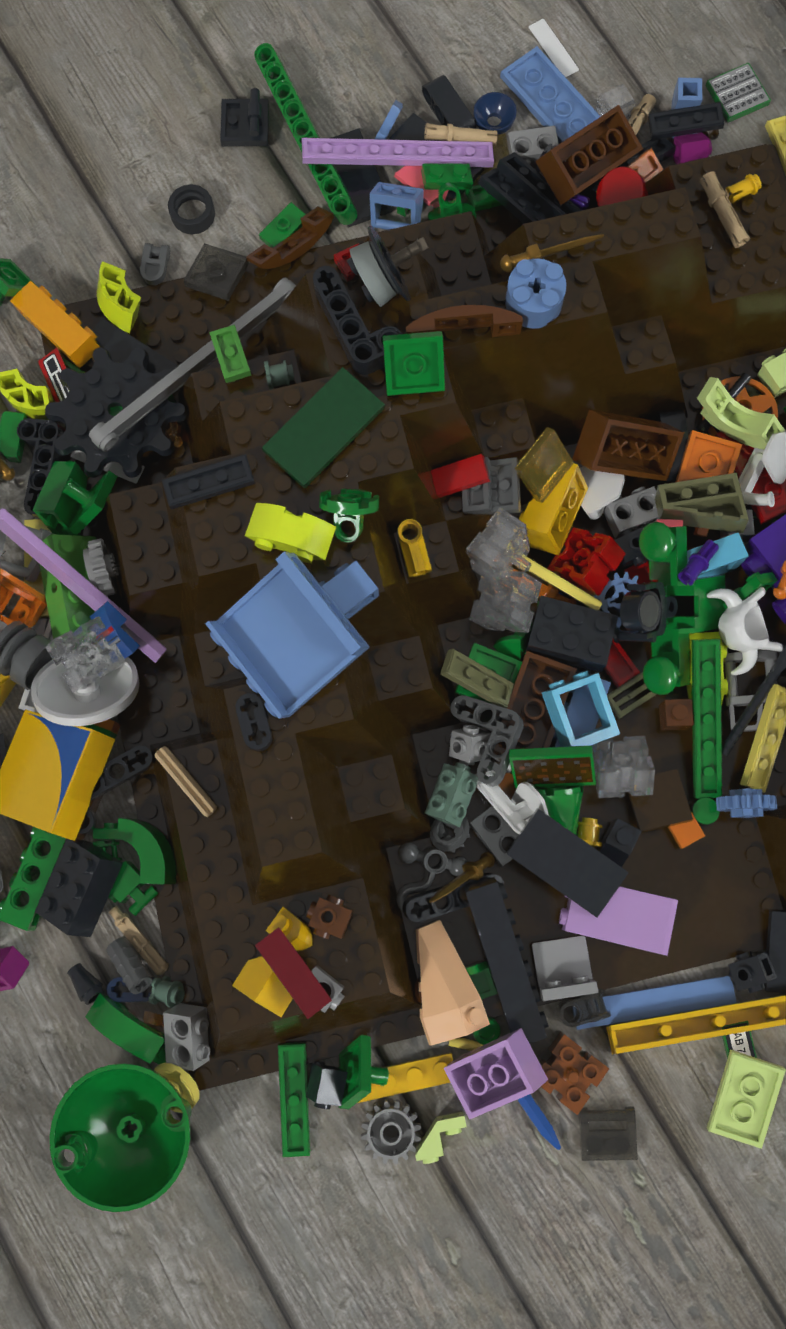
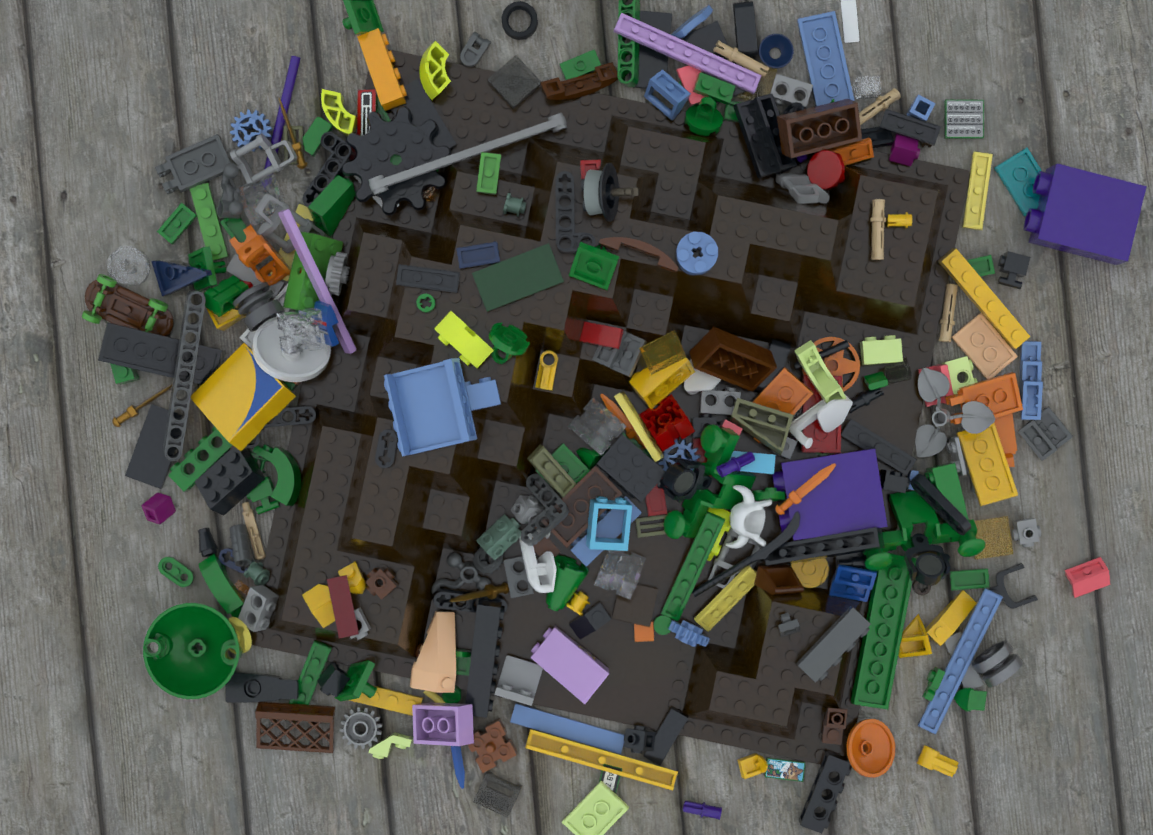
camera: 25 degrees right, 10 degrees up
green tile [62,470,118,536] -> none
tan axle [155,746,217,817] -> none
clear brick [466,508,531,587] -> none
pearl gold sword [500,234,604,272] -> none
black tile [506,808,629,918] -> none
tile [509,746,596,788] -> none
clear smoke piece [555,988,611,1027] -> none
reddish brown brick [659,699,694,731] -> none
none -> green plate [158,557,195,587]
none -> black piece [226,672,299,703]
none -> reddish brown fence [255,702,335,753]
none -> green bush [416,293,436,313]
none -> dark blue tile [456,241,500,269]

